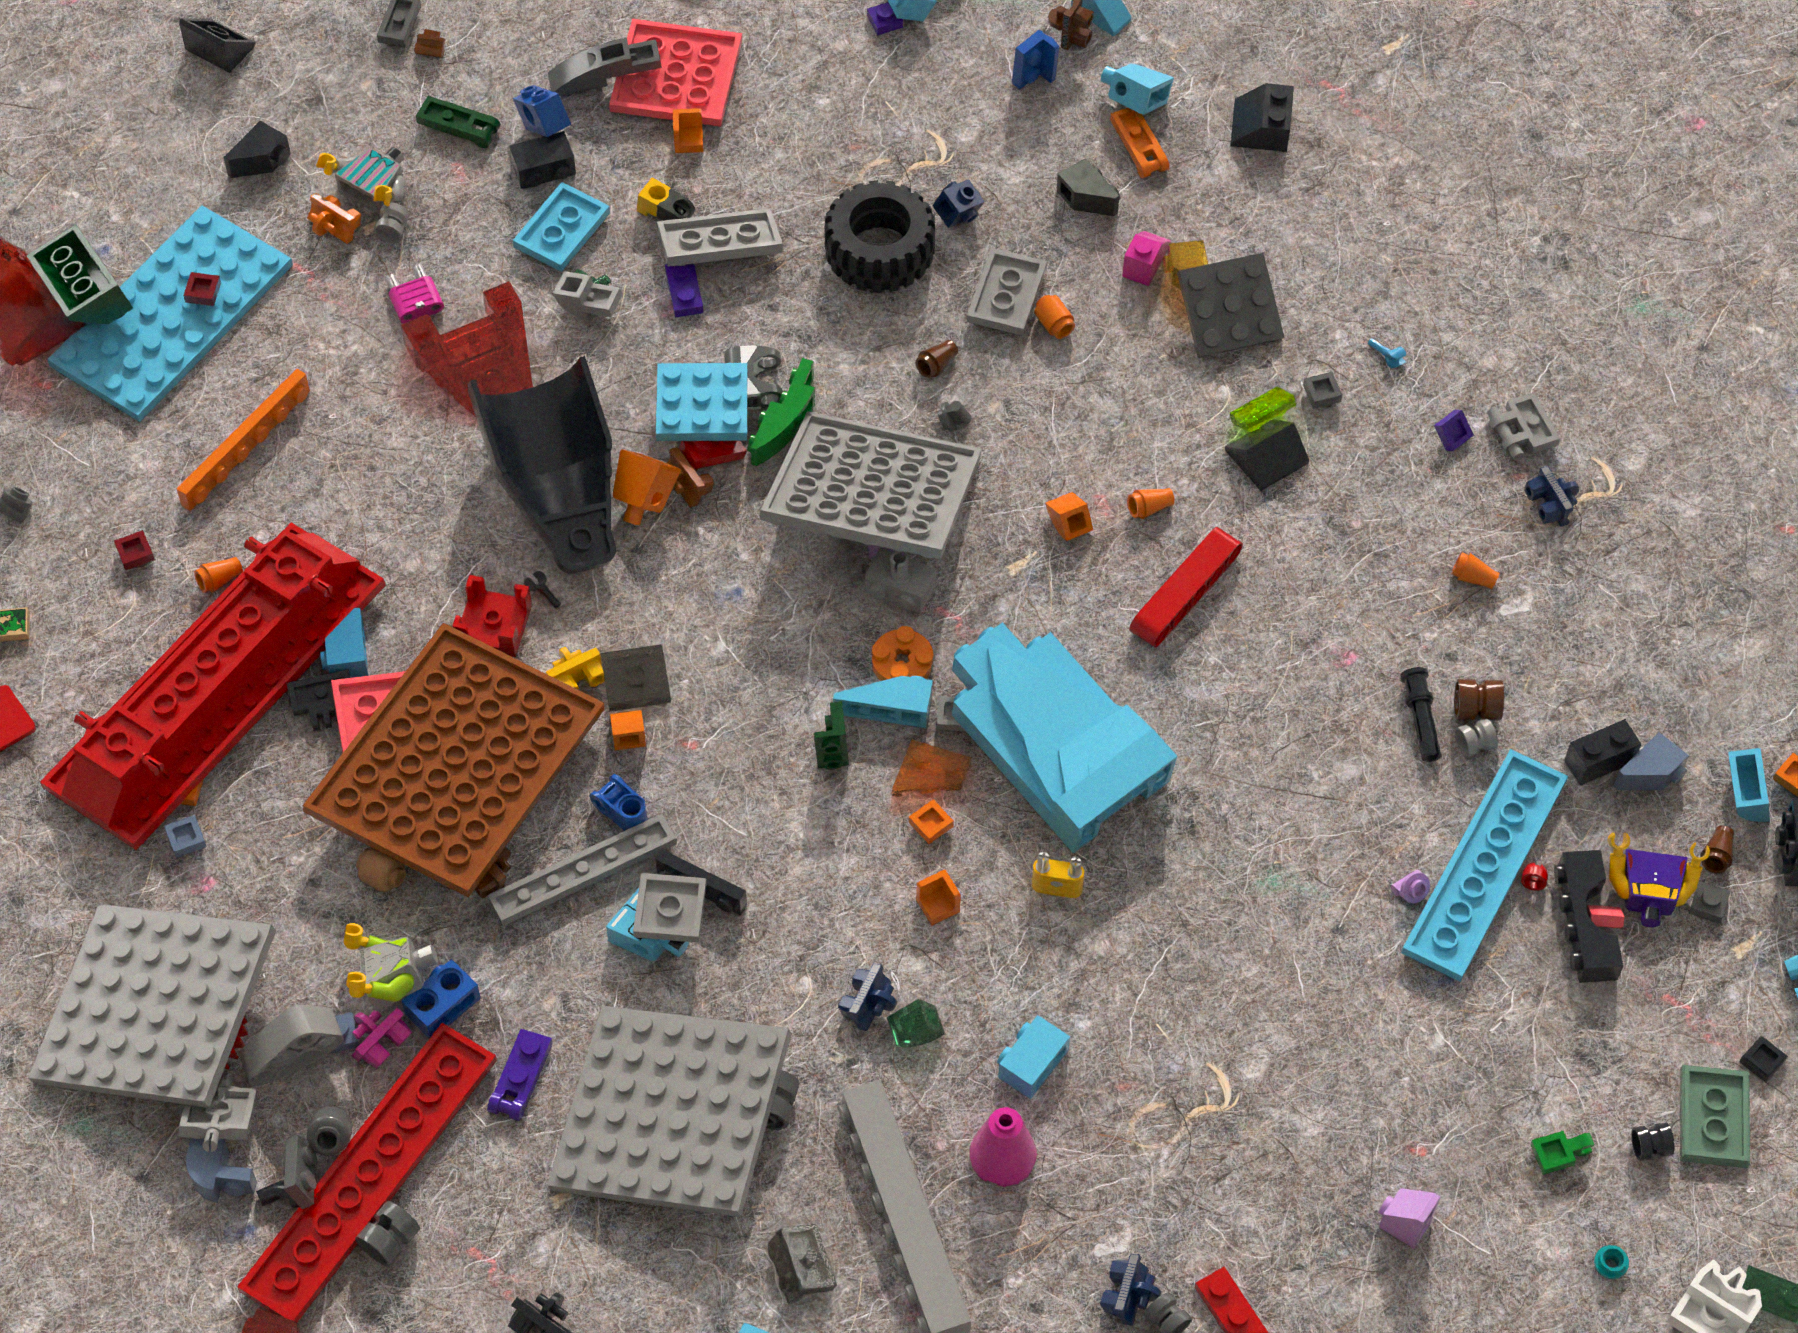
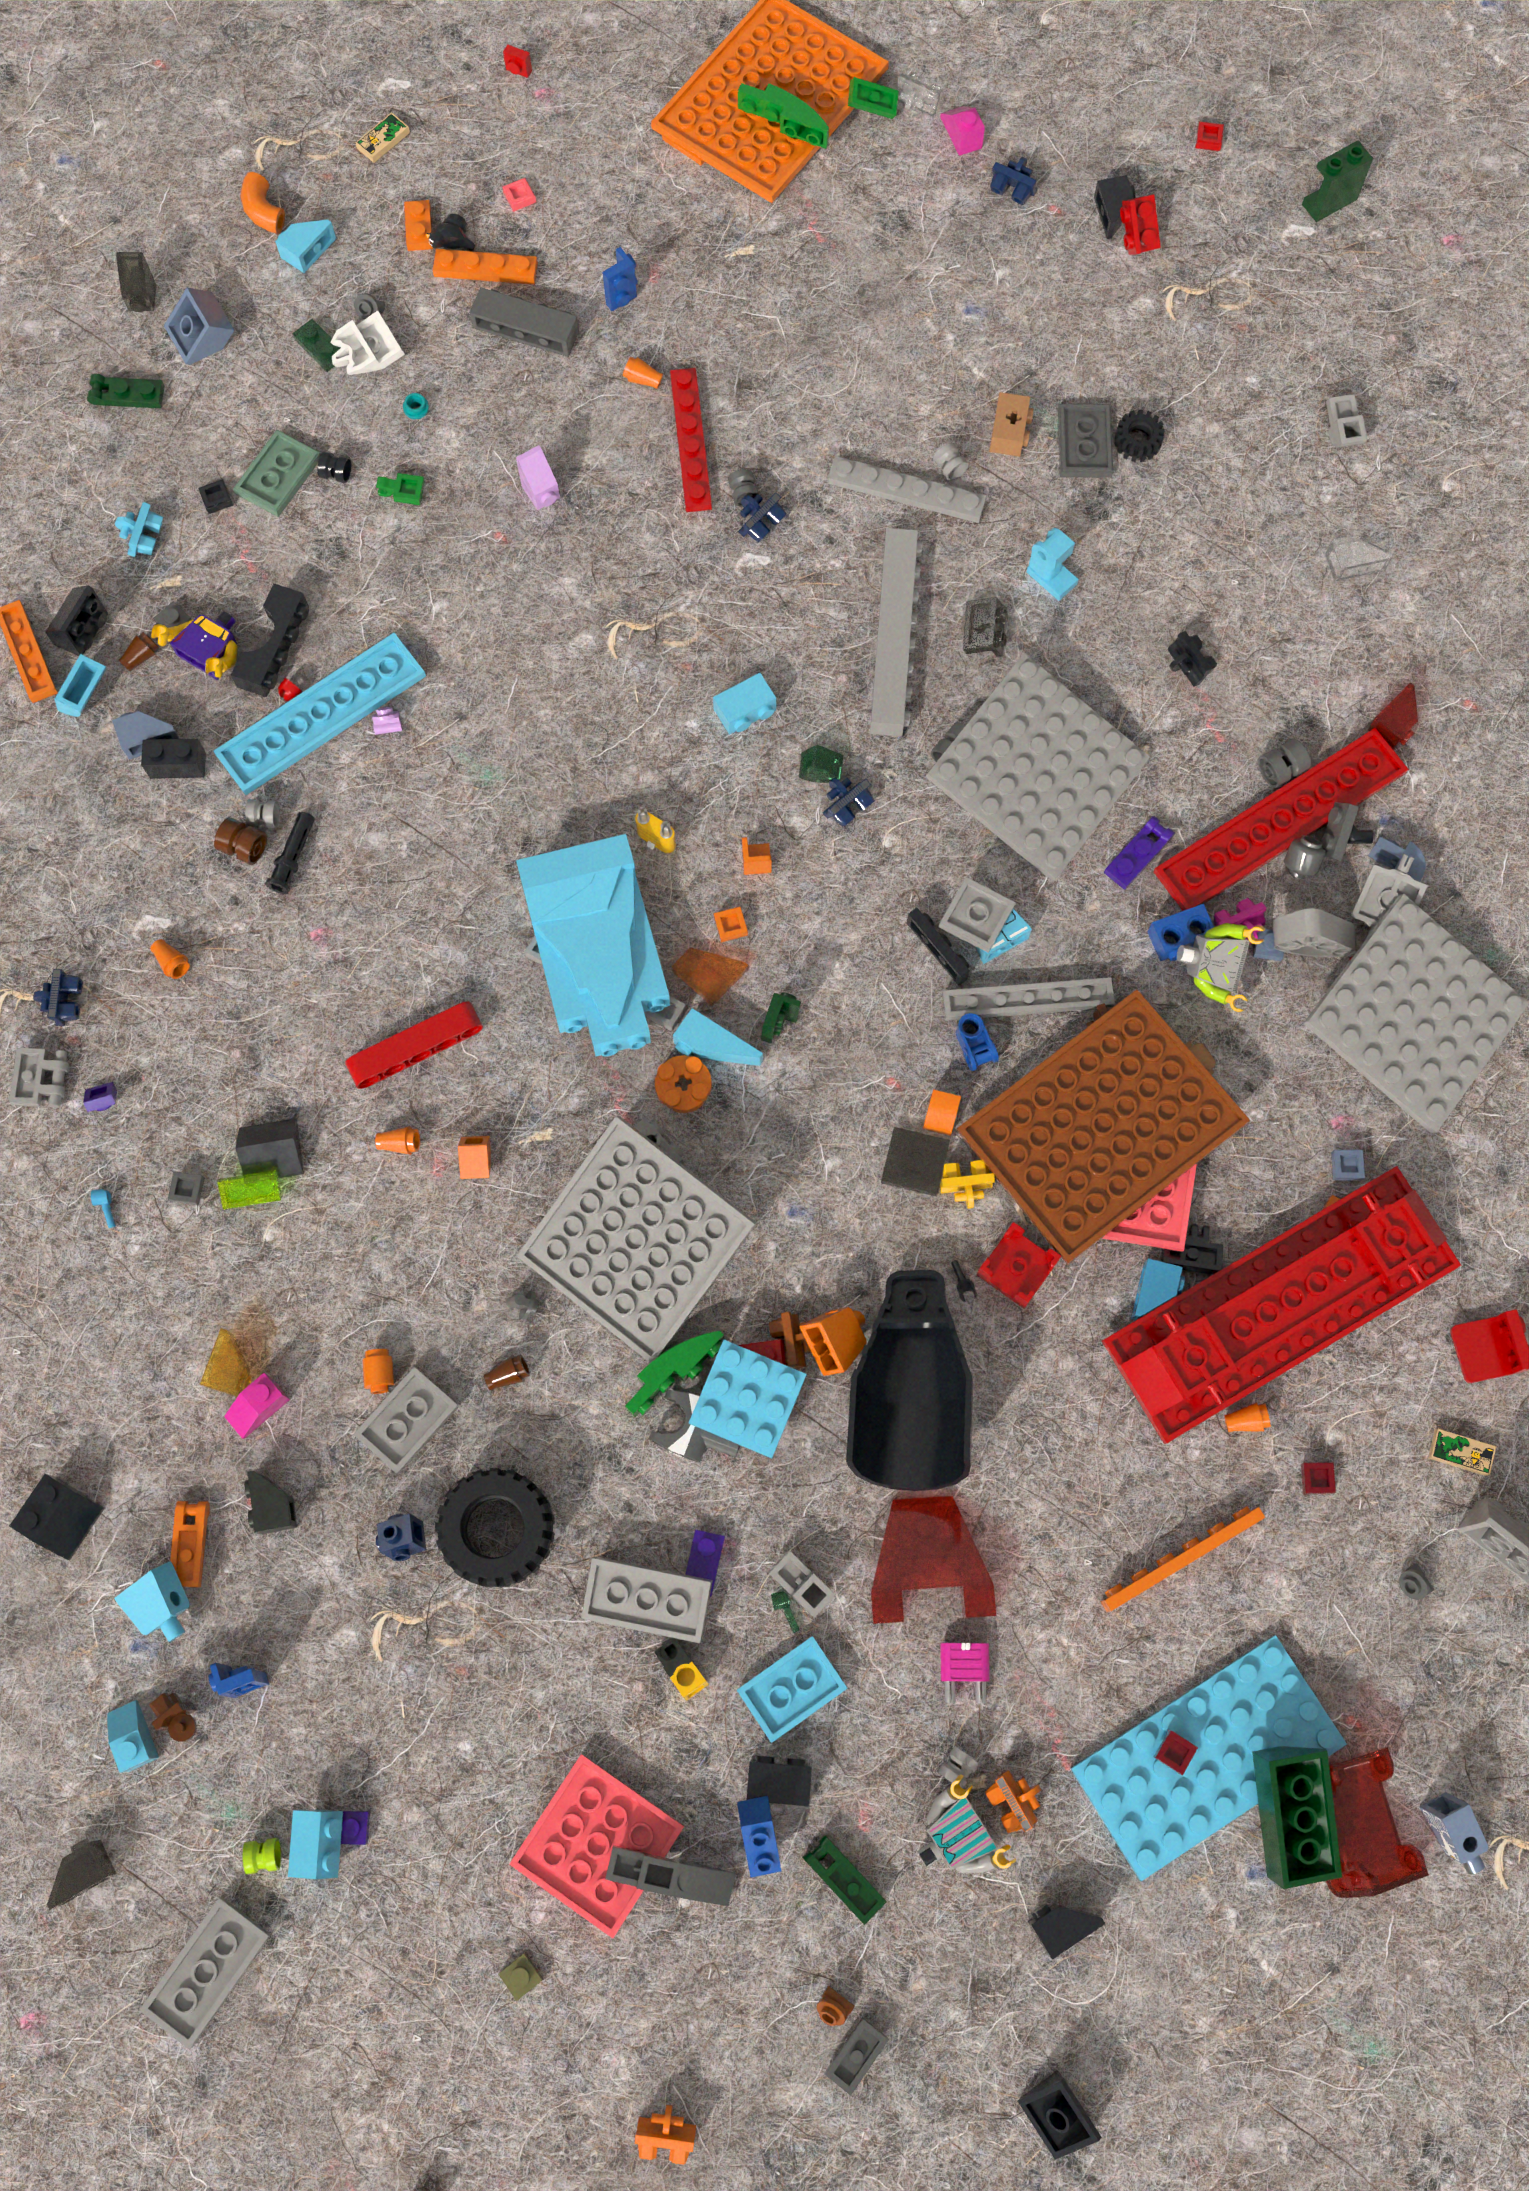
camera: 155 degrees left, 15 degrees up
orange panel [673,108,703,153] -> none
dark pink cone [969,1107,1037,1187] -> none
dark grey plate [1177,252,1284,358] -> none
coral tile [1587,905,1625,928] -> none

